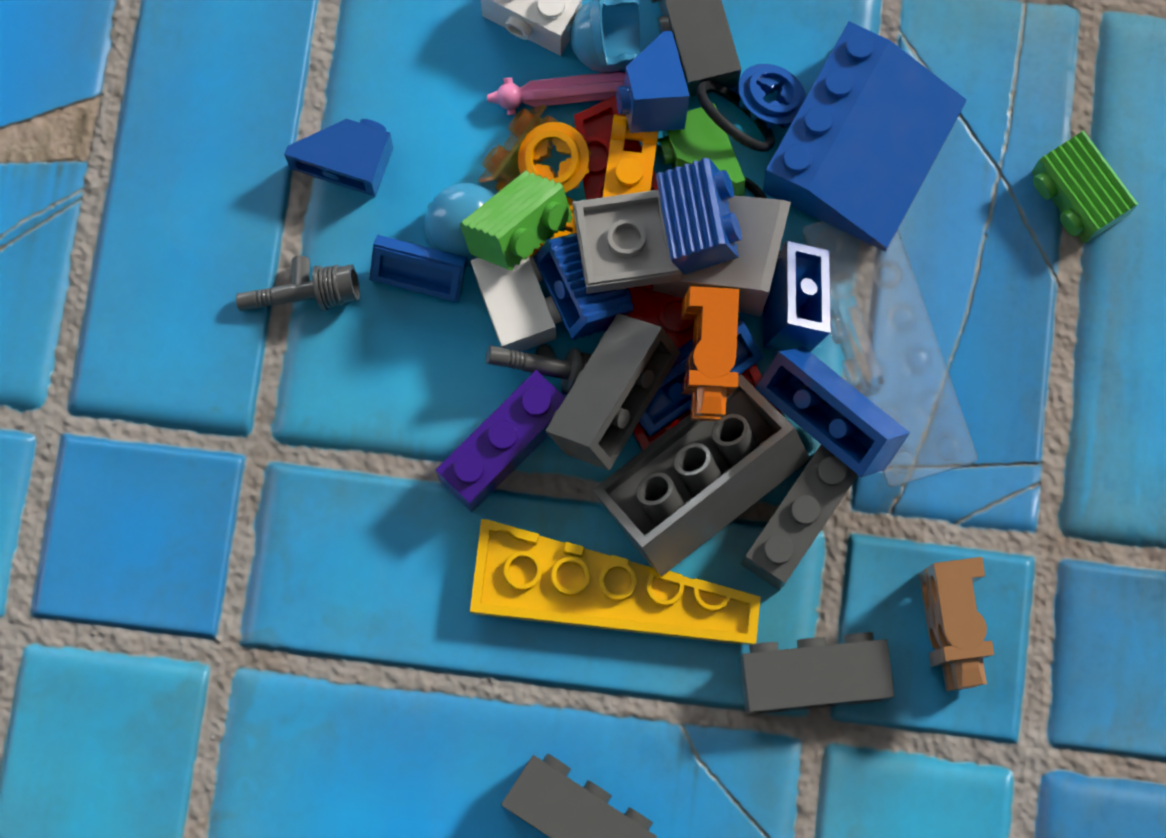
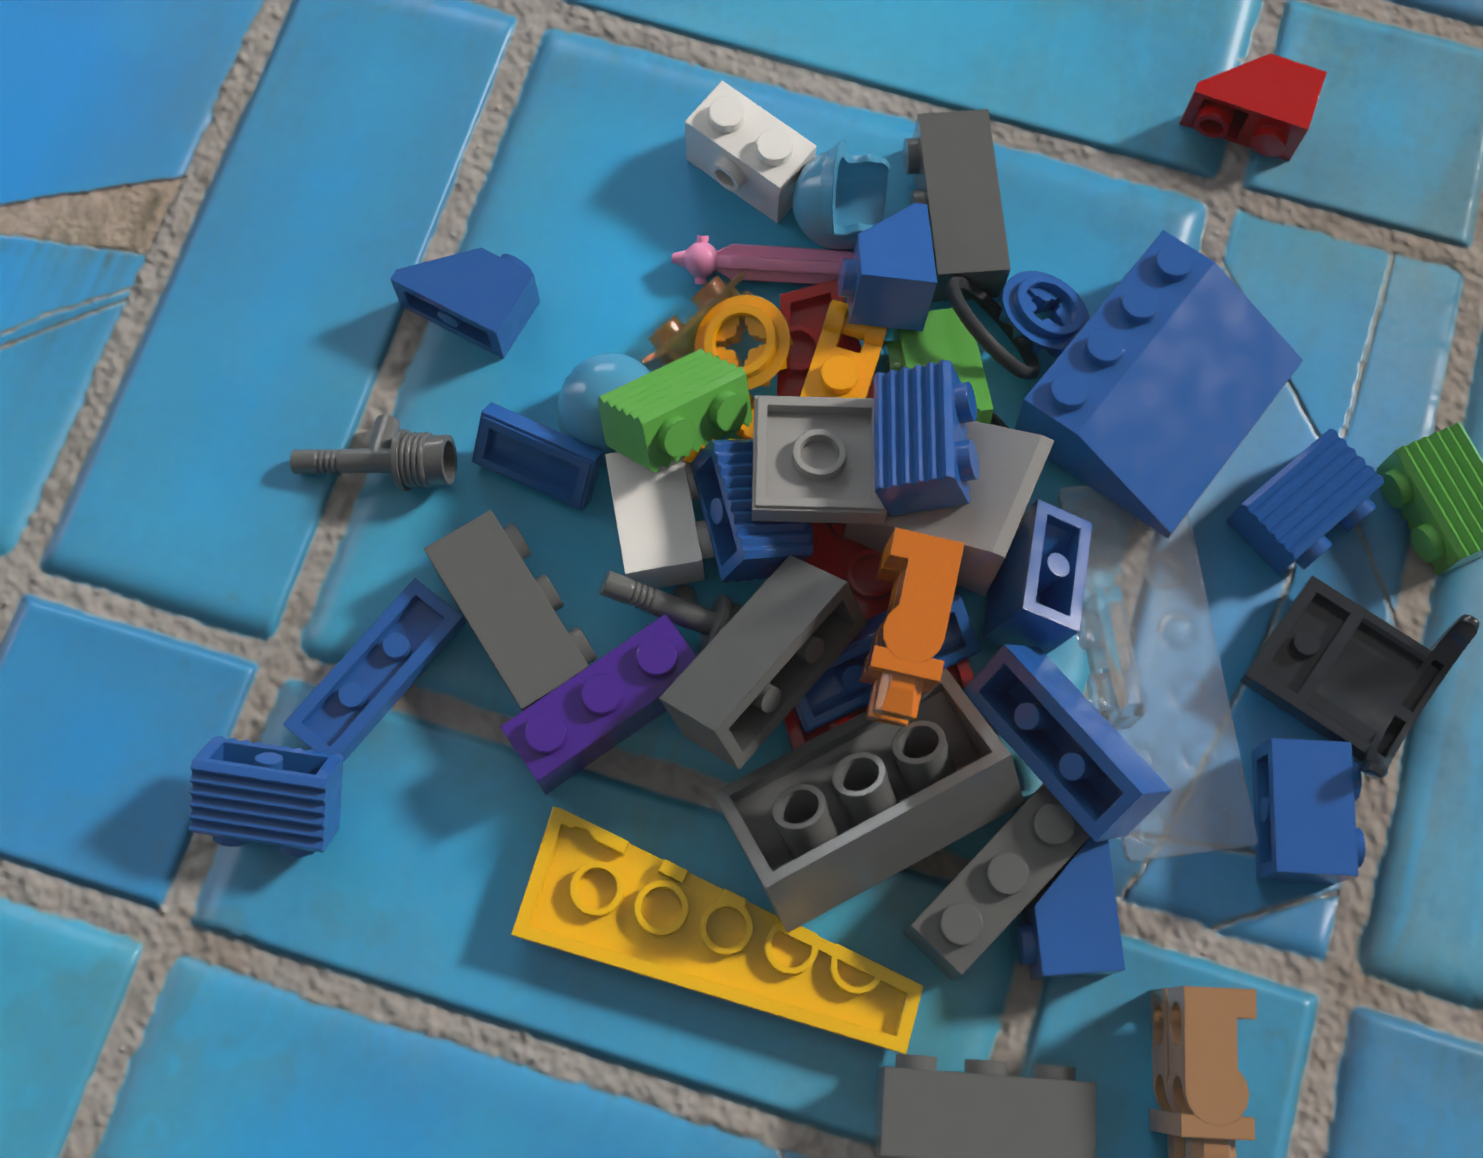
camera: 10 degrees right, 5 degrees down
none -> blue brick [189,736,343,857]
none -> blue plate [283,578,466,762]
none -> dark grey brick [424,510,597,711]
none -> blue slope [1015,837,1125,981]
none -> blue brick [1227,429,1384,575]
none -> black piece [1240,575,1480,780]
none -> blue brick [1252,738,1365,884]

